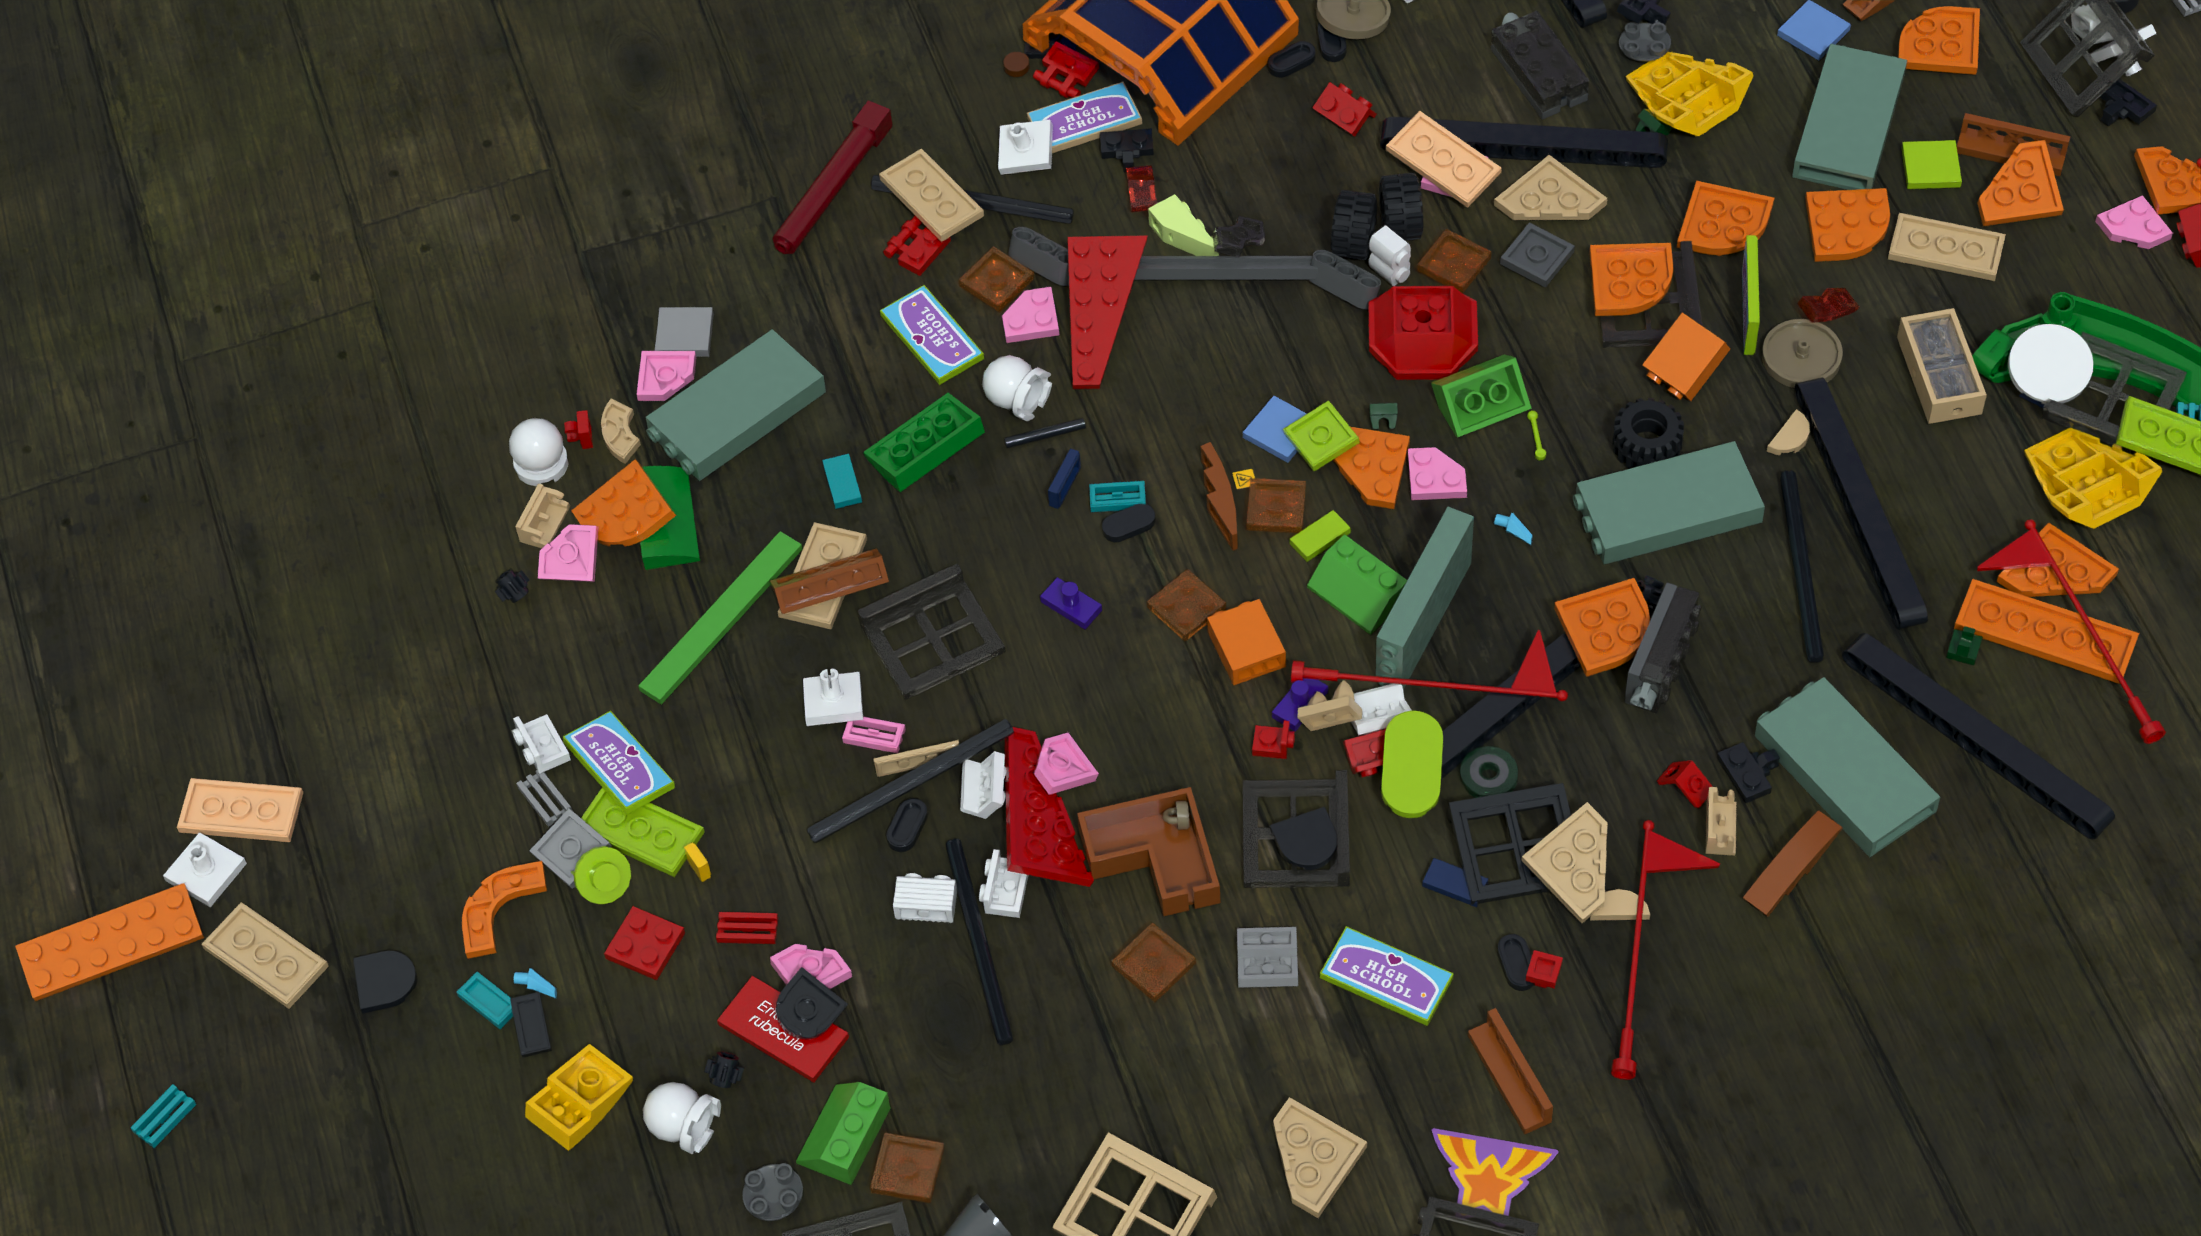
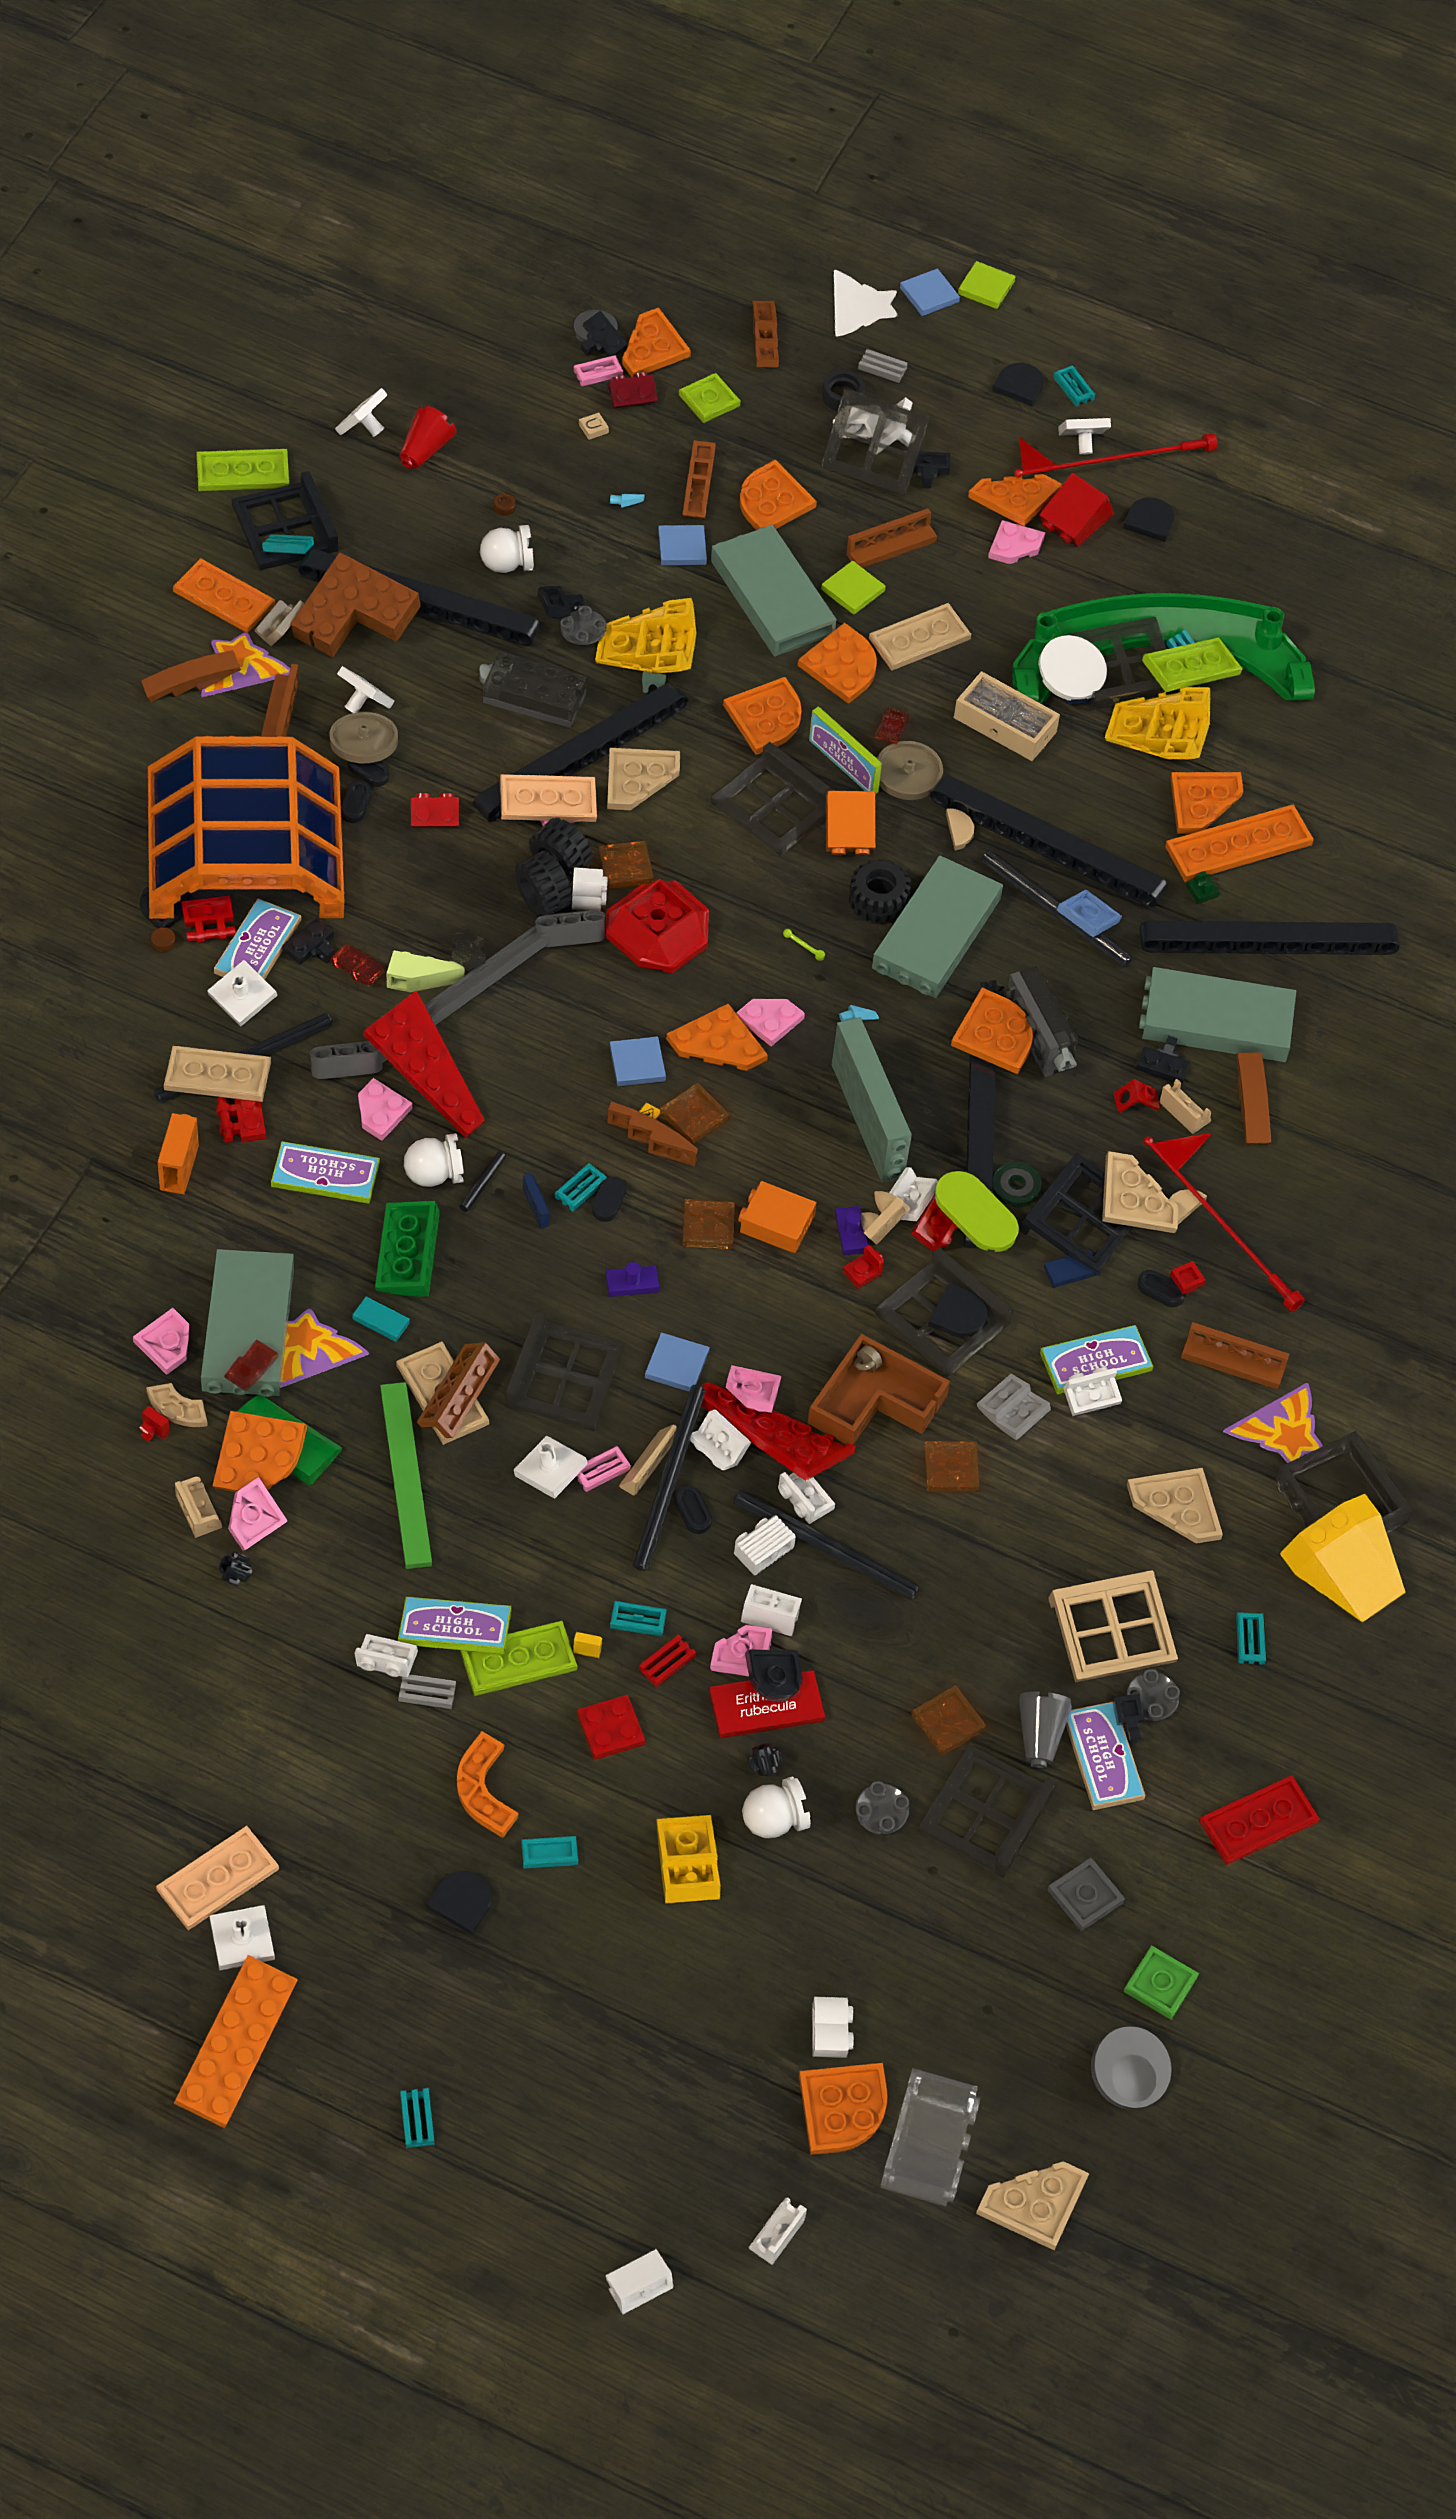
camera: 55 degrees left, 0 degrees up
tan tile [202,902,329,1009] -> none
white tile [509,418,568,486] -> none
black tile [510,992,552,1057] -> none
medium azure bar [514,968,557,999] -> none
light grey tile [529,808,612,889] -> none
lime piece [571,846,631,904] -> none
light grey tile [655,307,714,357] -> none
dark red brick [773,100,893,254] -> none
bright green slope [796,1082,890,1185] -> none
clear orange plate [959,246,1034,312] -> none
lime tile [1283,400,1360,471] -> none
lime tile [1290,510,1351,562] -> none
red piece [1291,630,1568,701] -> none
bright green slope [1307,534,1407,635] -> none
dark green tile [1369,403,1398,430] -> none
bright green slope [1431,354,1532,437] -> none
dark grey plate [1500,222,1575,288] -> none
orange plate [1589,243,1673,316] -> none
orange plate [1977,140,2064,226] -> none
red piece [1977,519,2166,744] -> none
none -> orange brick [158,1113,199,1195]
none -> clear red slope [224,1339,279,1391]
none -> sticker [281,1309,369,1388]
none -> teal tile [610,1601,667,1637]
none -> medium blue tile [645,1332,710,1392]
none -> white hinge [741,1584,802,1636]
none -> medium blue tile [1057,890,1122,937]
none -> white bracket [1063,1367,1122,1416]

